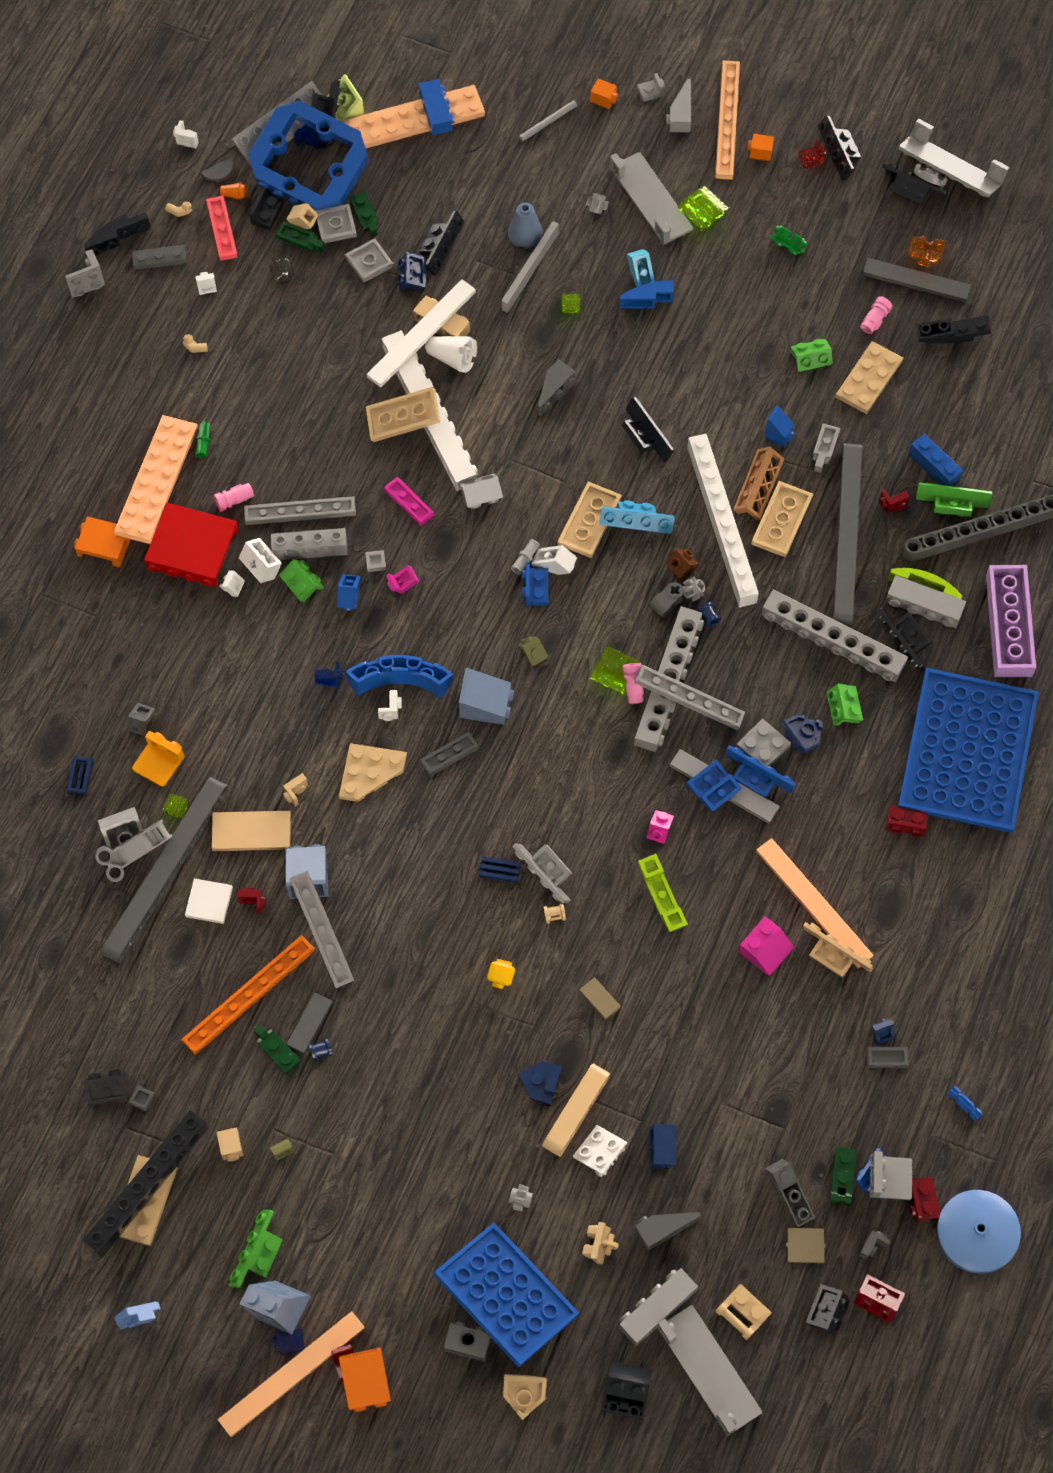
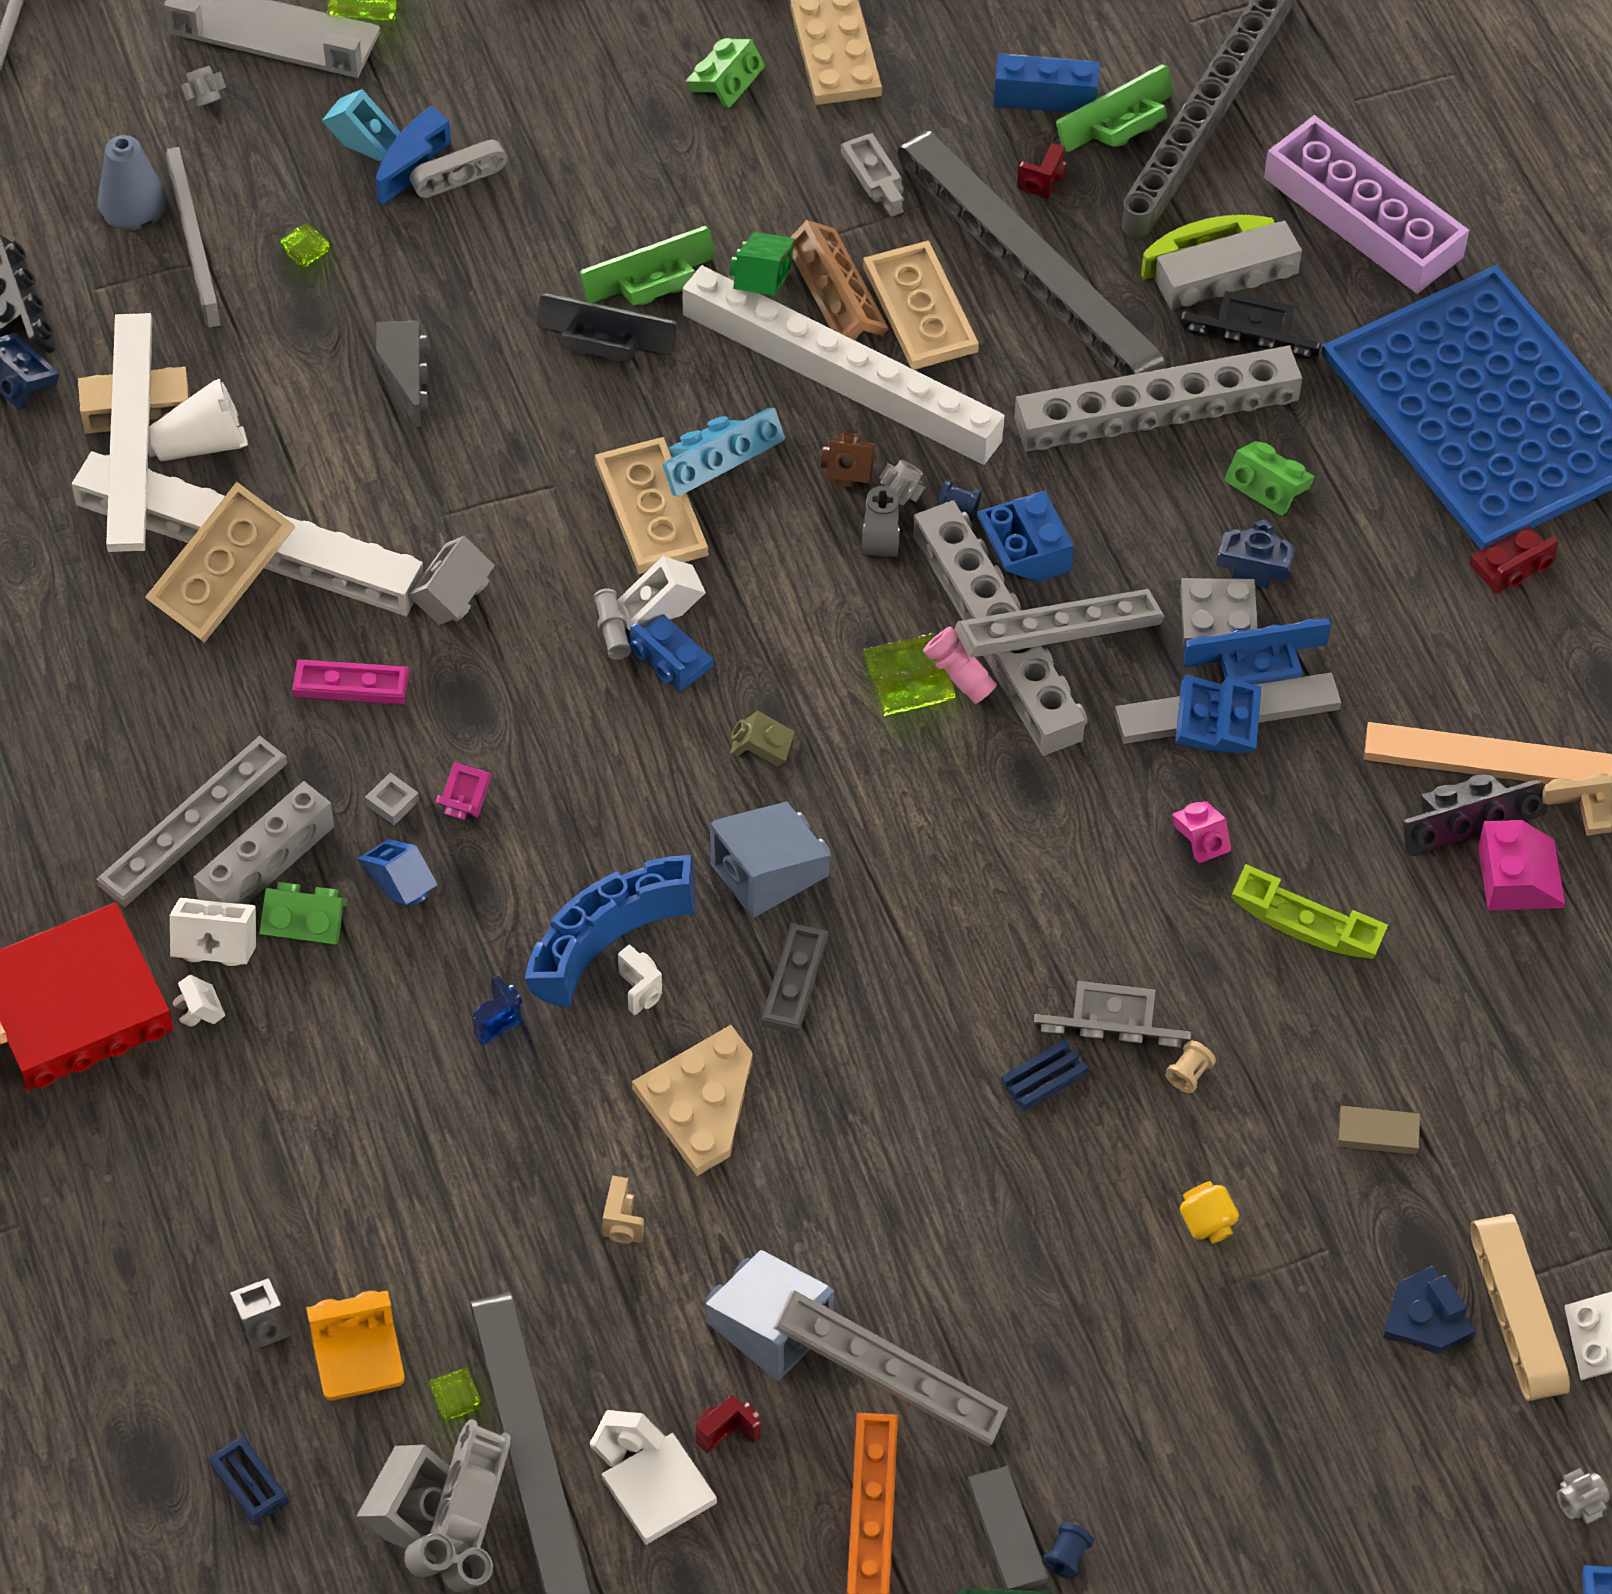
camera: 45 degrees left, 10 degrees down
tan tile [212,811,291,851] -> none
bright pink axle [213,483,254,512] -> none
blue slope [765,406,795,447] -> none
none -> light grey beam [409,140,508,198]
none -> bright green bracket [580,226,715,306]
none -> white bracket [590,1410,665,1467]
none -> green brick [729,232,795,296]
none -> blue slope [977,491,1074,582]
none -> black bracket [1403,774,1547,856]

